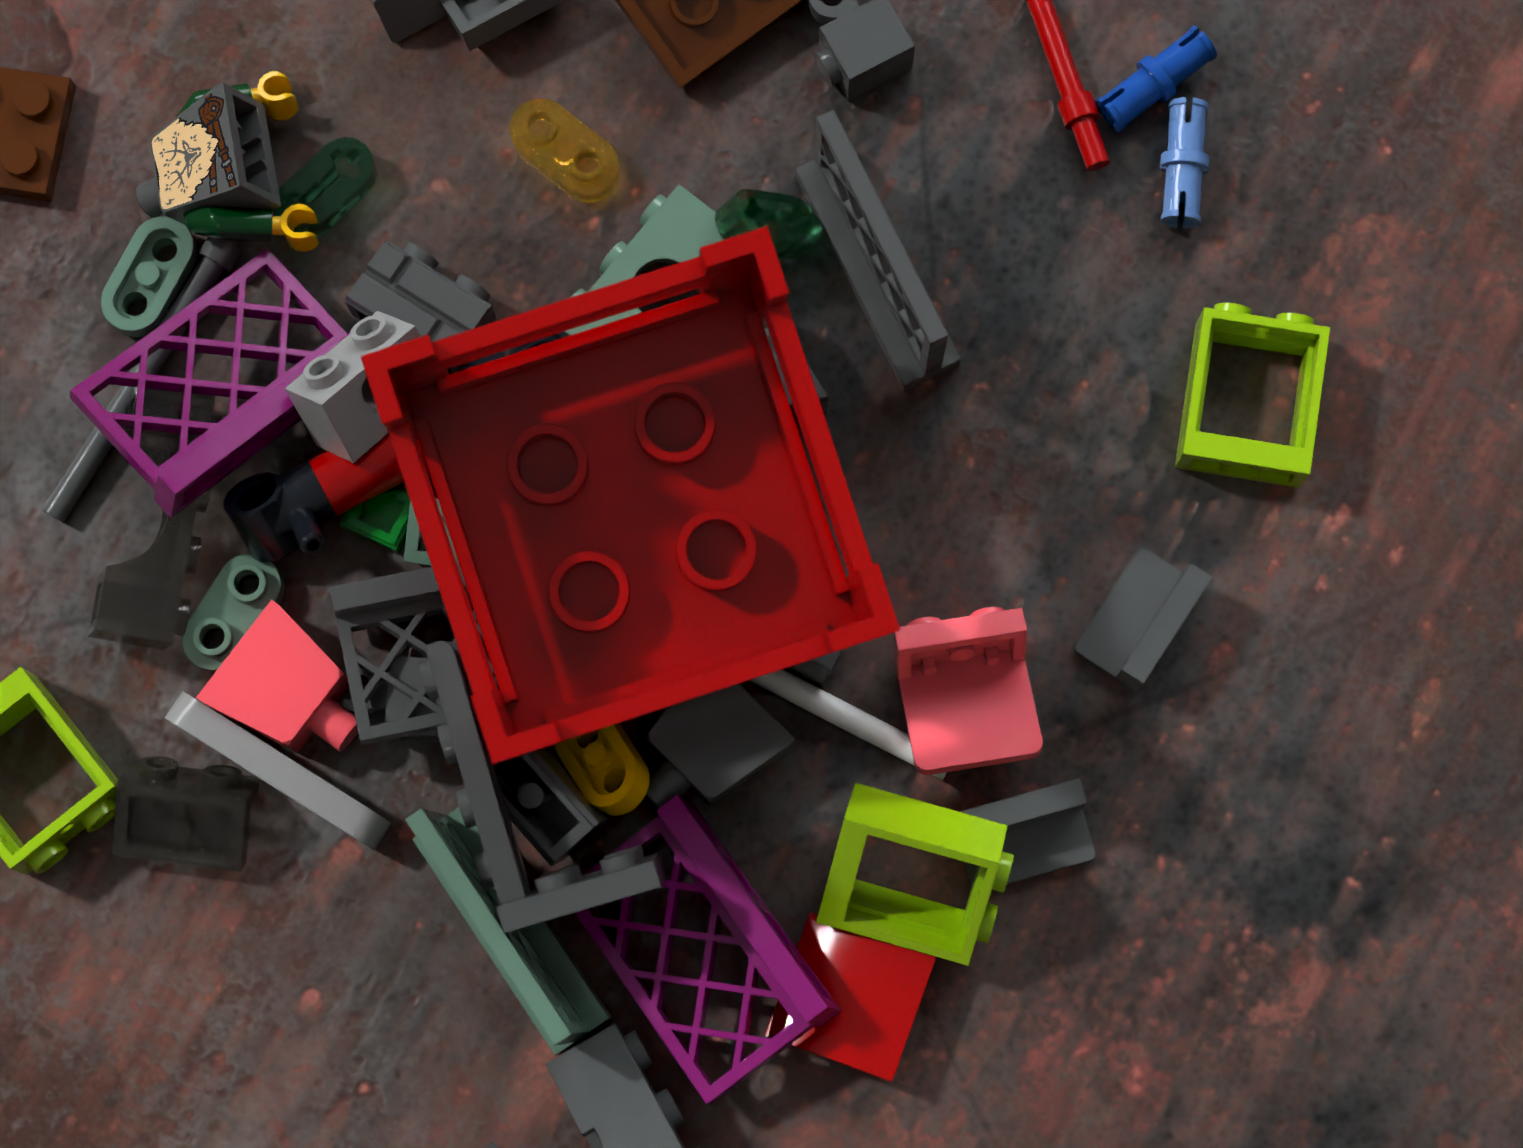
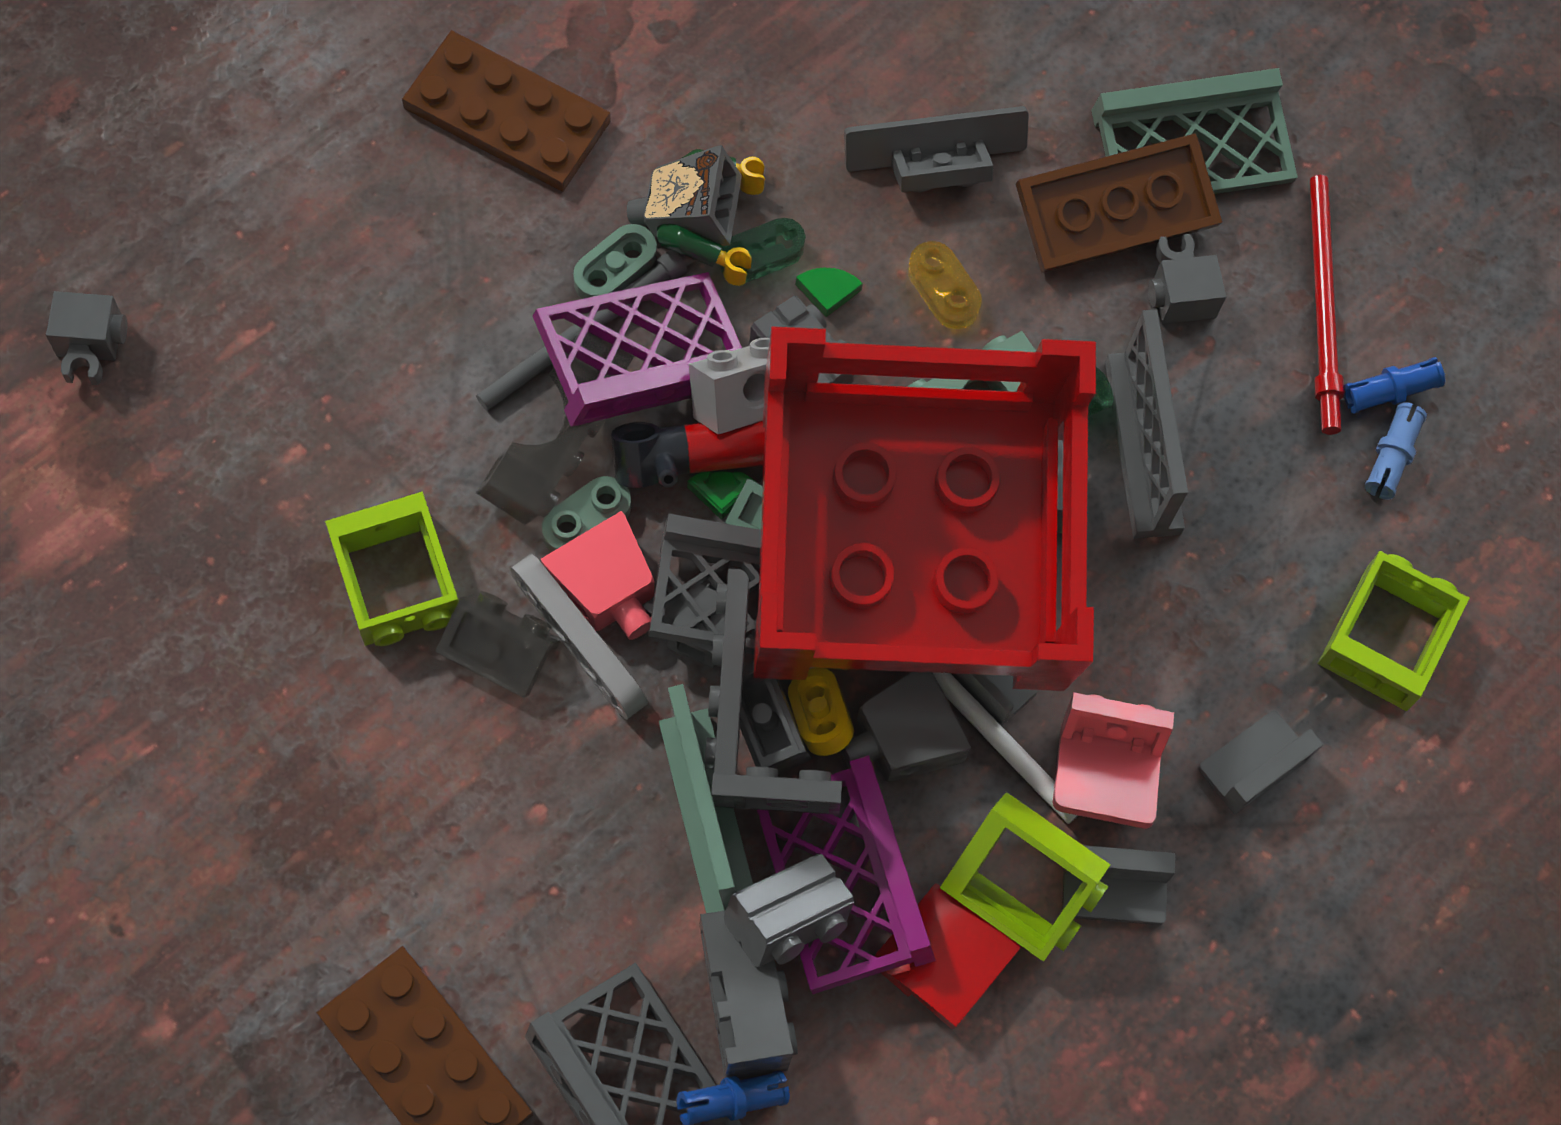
camera: 10 degrees right, 10 degrees down
none -> dark grey brick [724,854,854,967]
none -> green tile [795,267,863,317]

